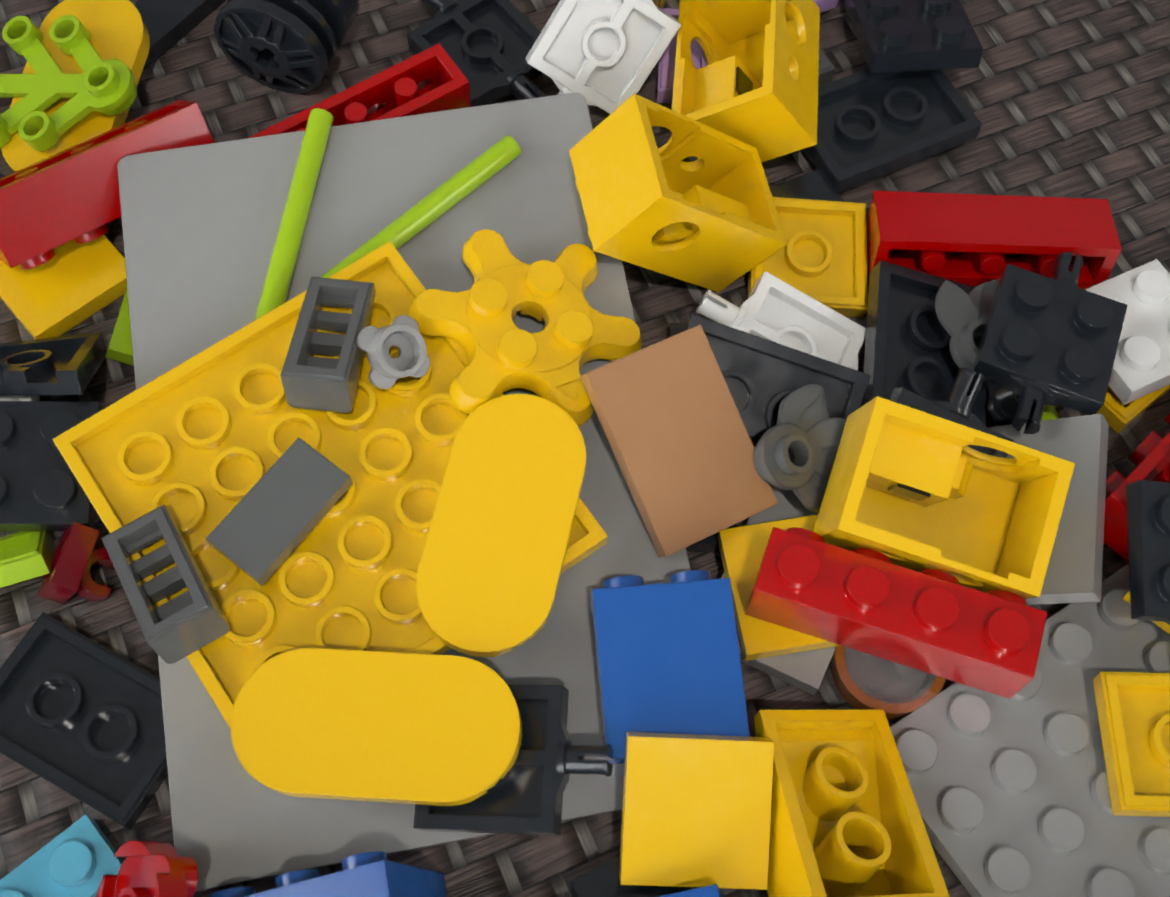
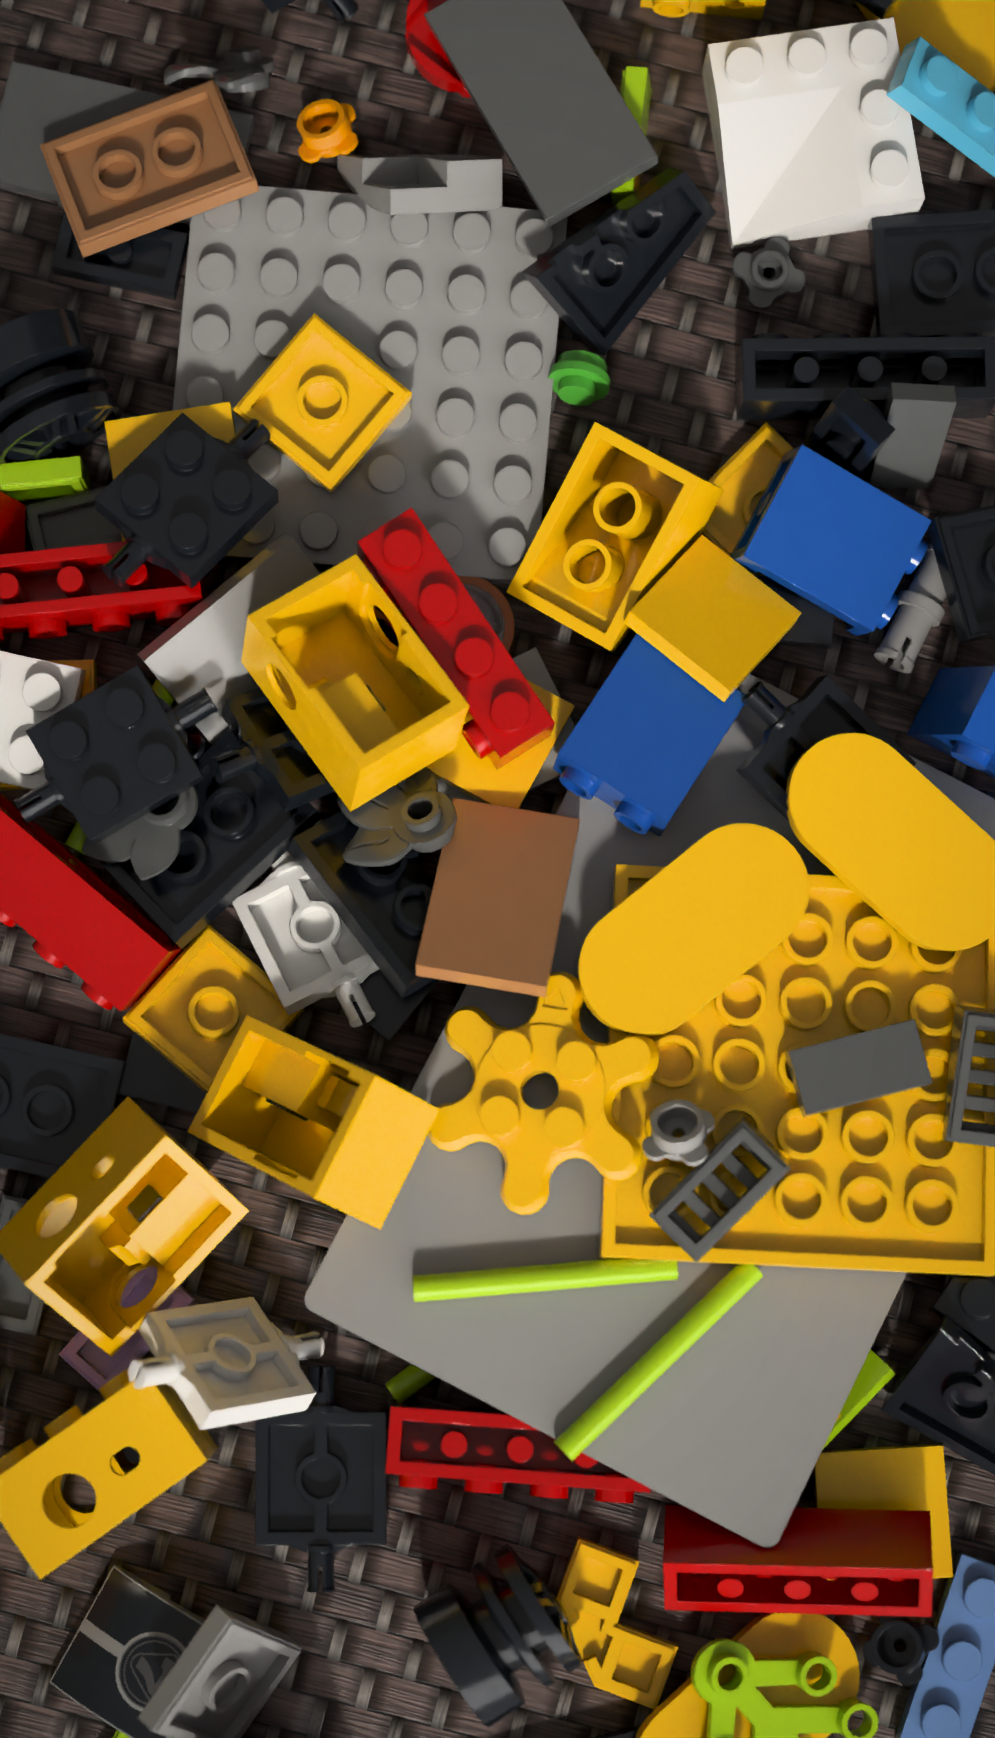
camera: 145 degrees left, 20 degrees up
none -> yellow tile [556,1536,678,1710]

